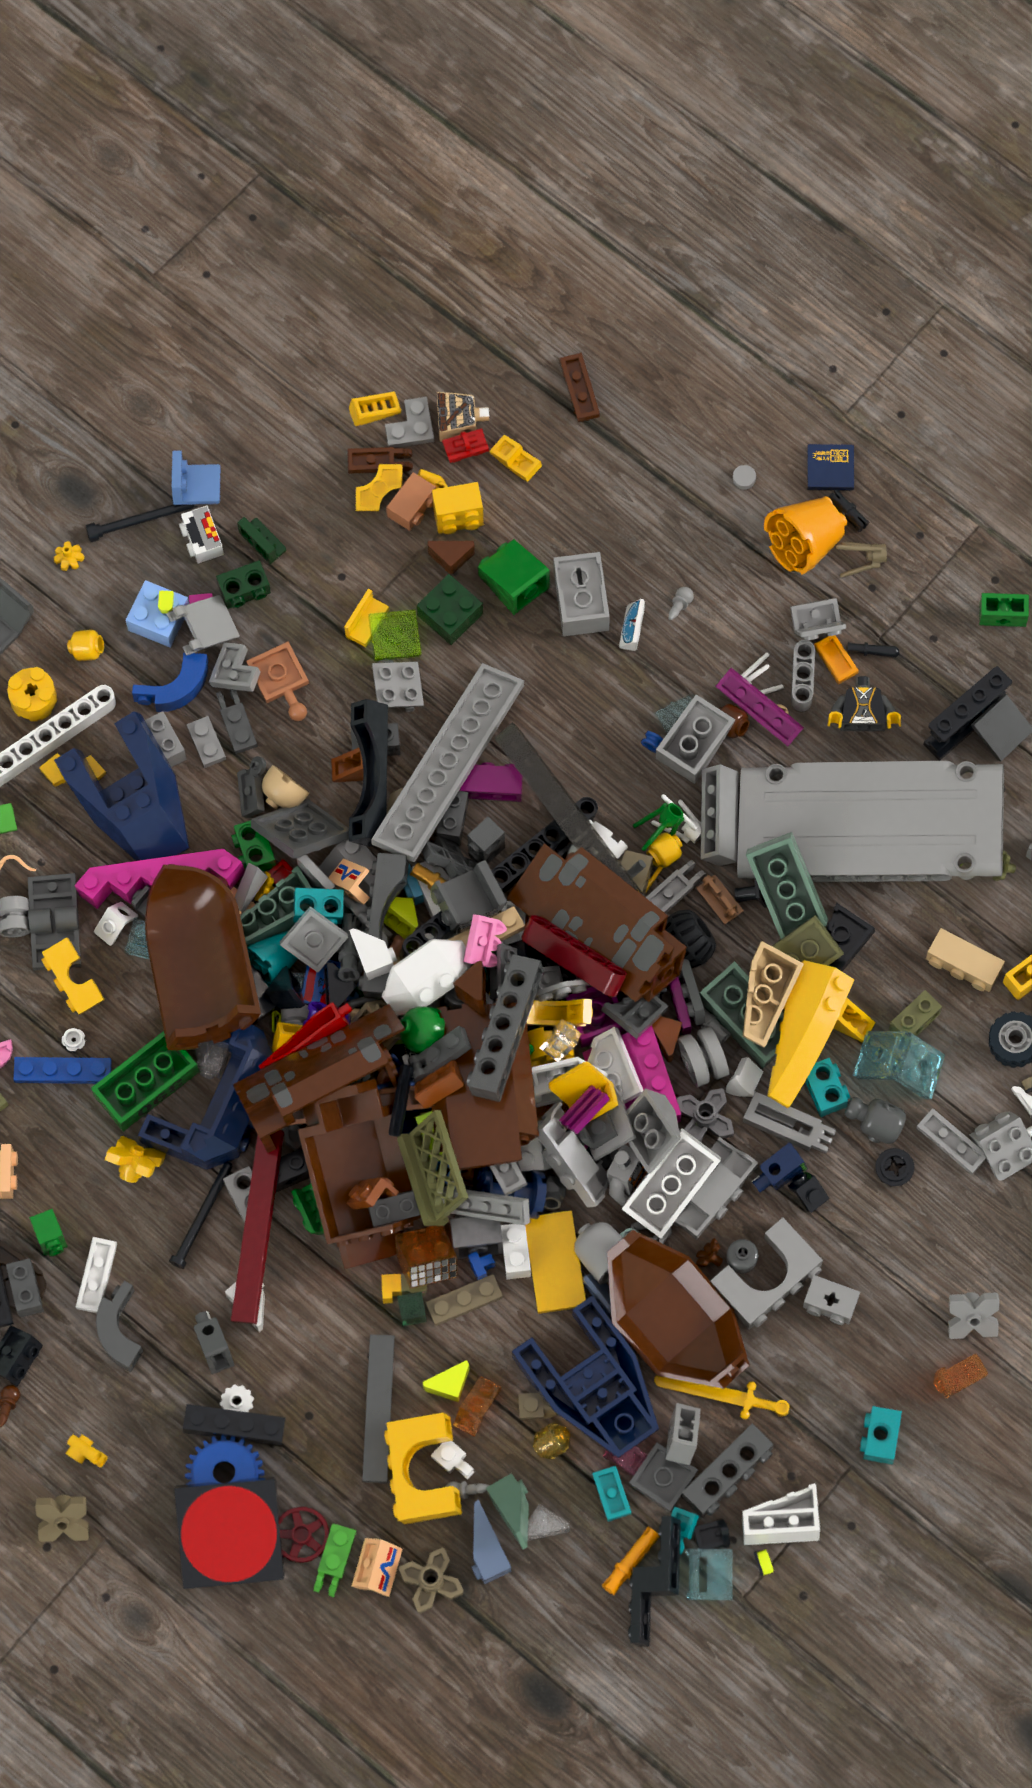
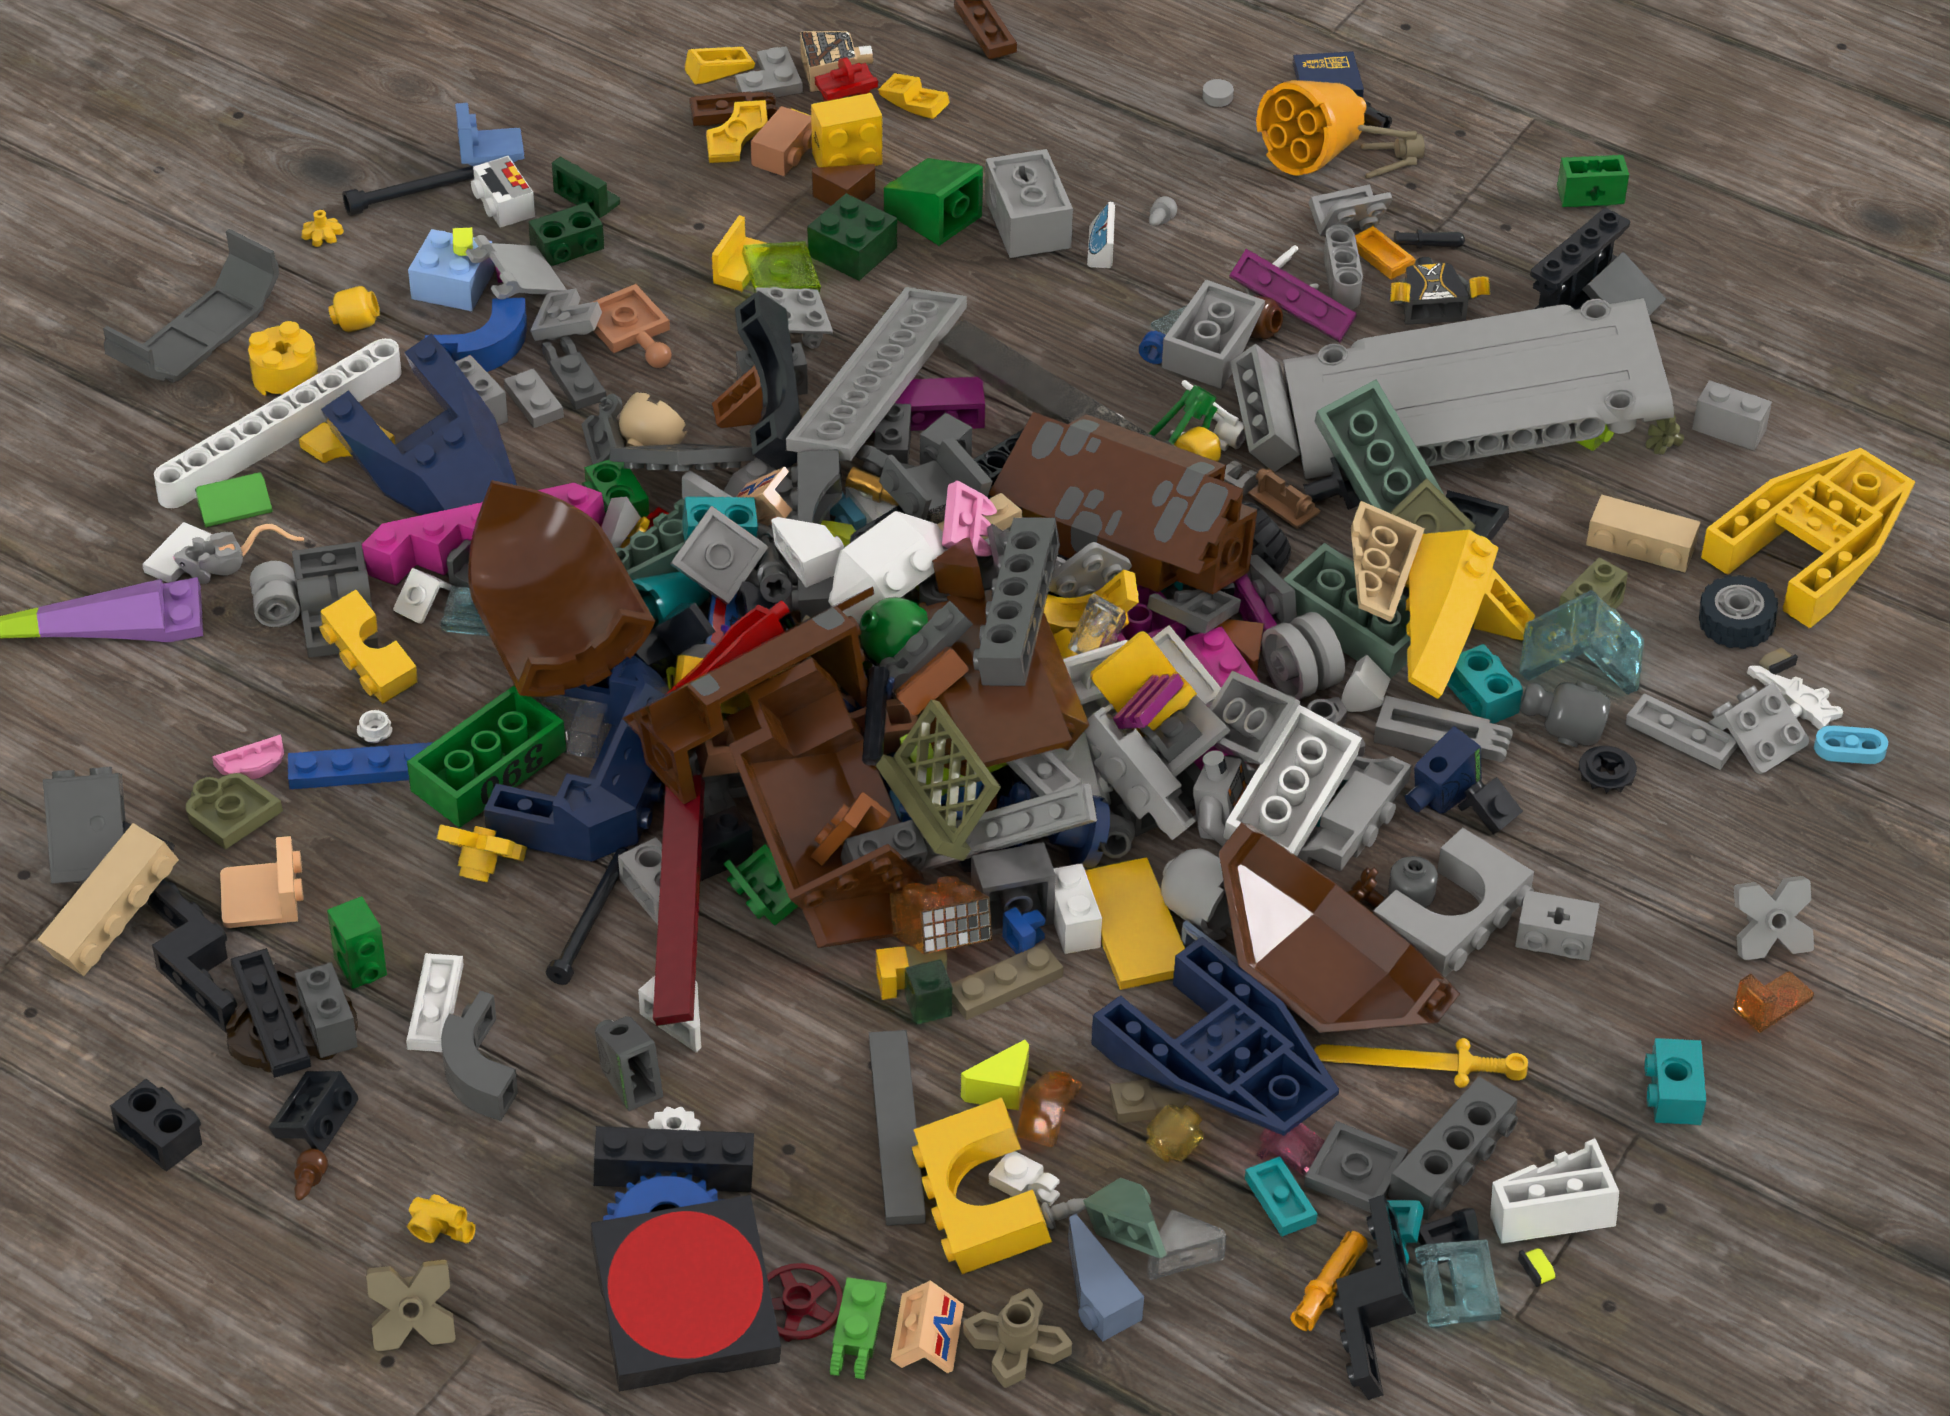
camera: 10 degrees left, 25 degrees down
dark red beam [521,915,627,997] -> none
light grey brick [665,1403,701,1465] -> none

